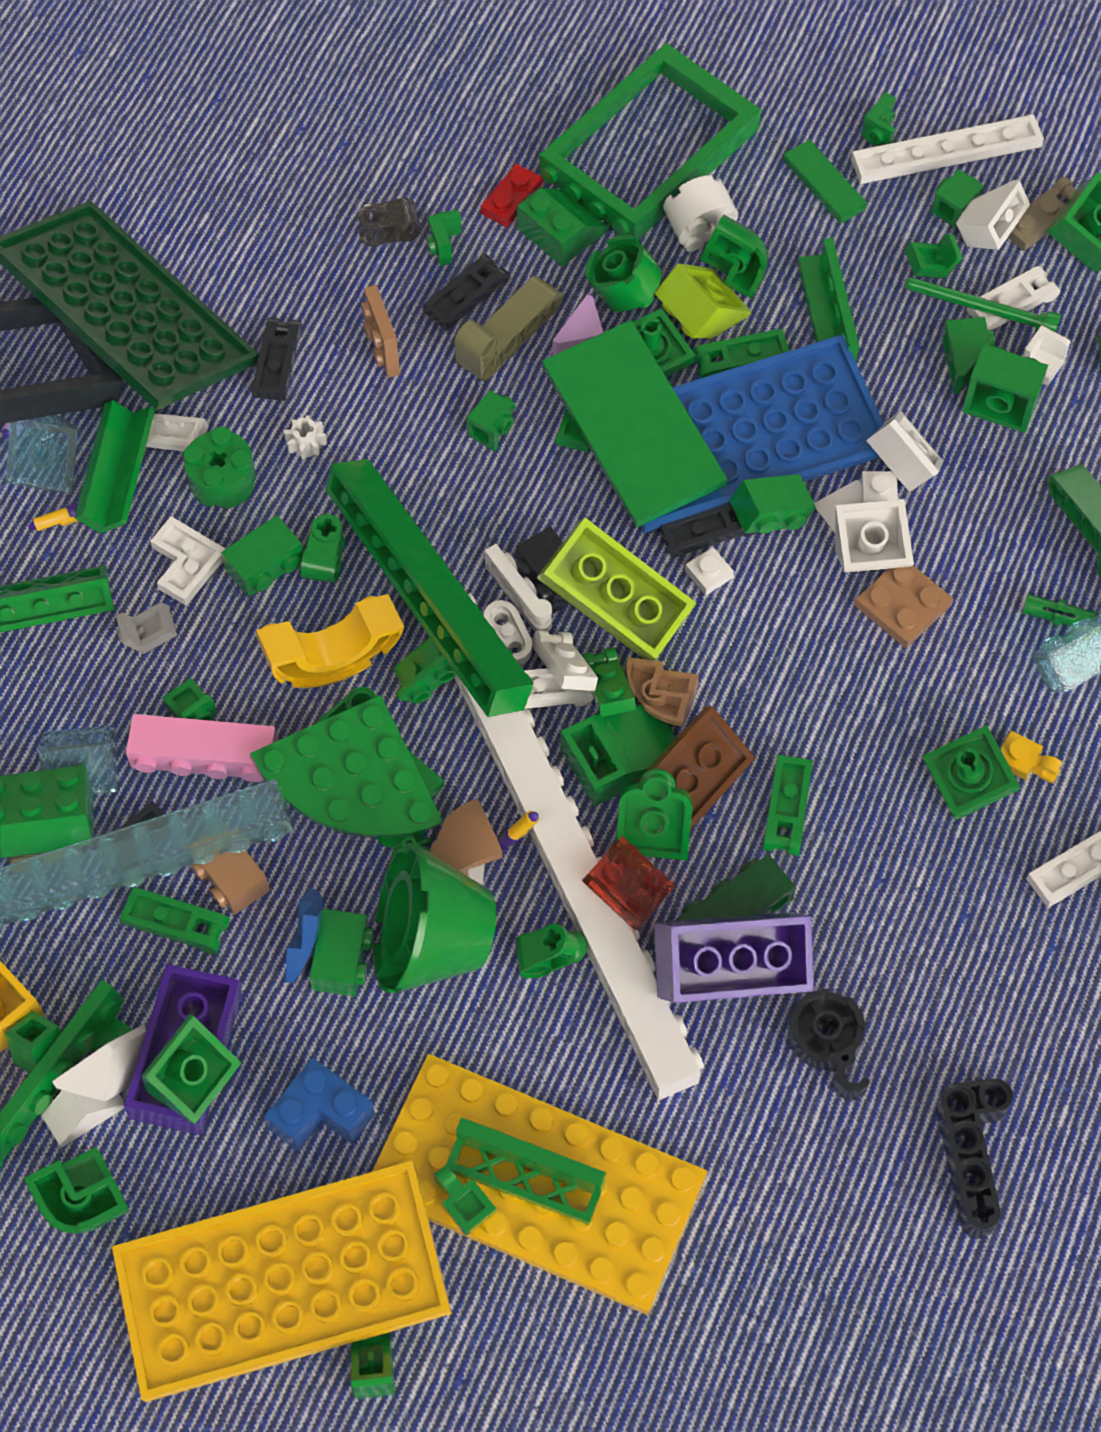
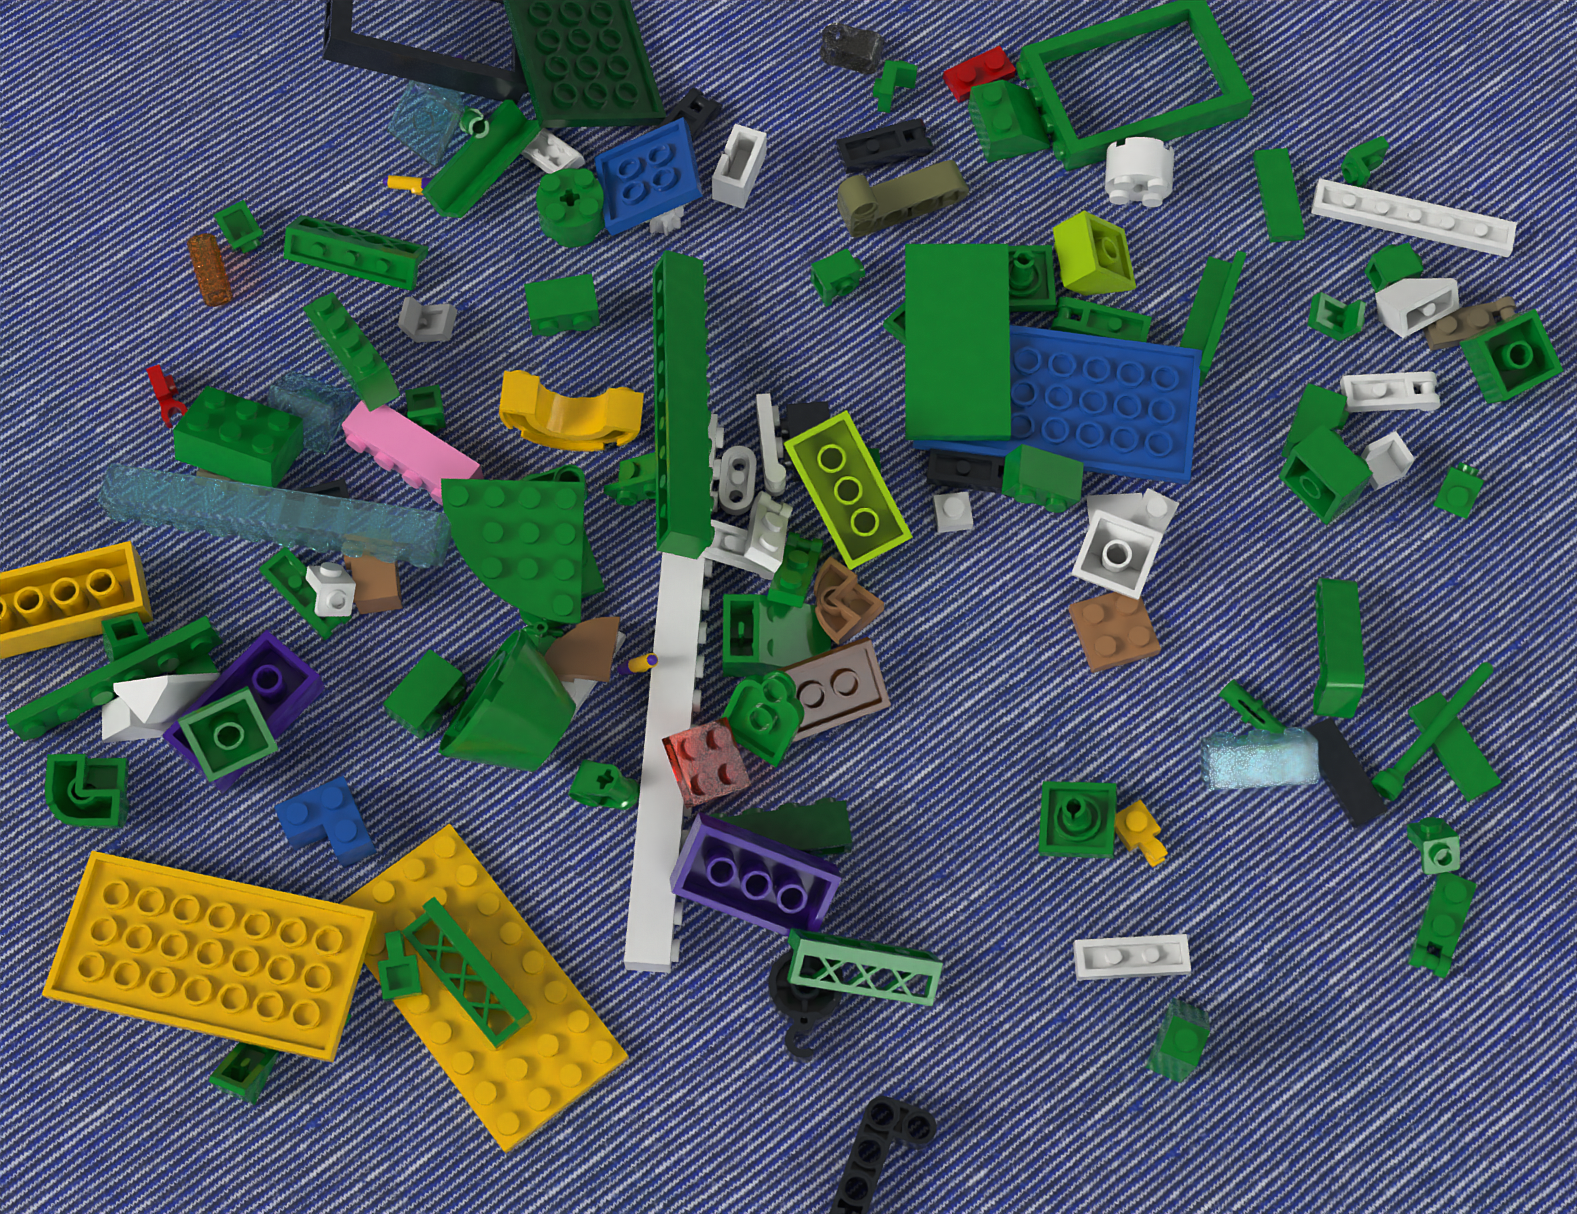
camera: 25 degrees right, 5 degrees up
white plate [150,517,225,606] -> none
blue brick [285,888,323,983] -> none
green piece [301,514,345,584] -> none
medium nougat plate [360,285,400,378] -> none
lavender slope [552,294,603,356] -> none
green brick [585,235,662,312] -> none
green brick [700,214,769,299] -> none
green plate [763,755,813,856] -> none
white slope [866,410,943,492] -> none
green piece [905,277,1062,333] -> none
none -> green brick [303,292,401,412]
none -> white bracket [306,562,356,616]
none -> green axle [454,105,489,138]
none -> blue plate [594,117,703,236]
none -> white piece [712,124,767,209]
none -> fence [787,928,943,1006]

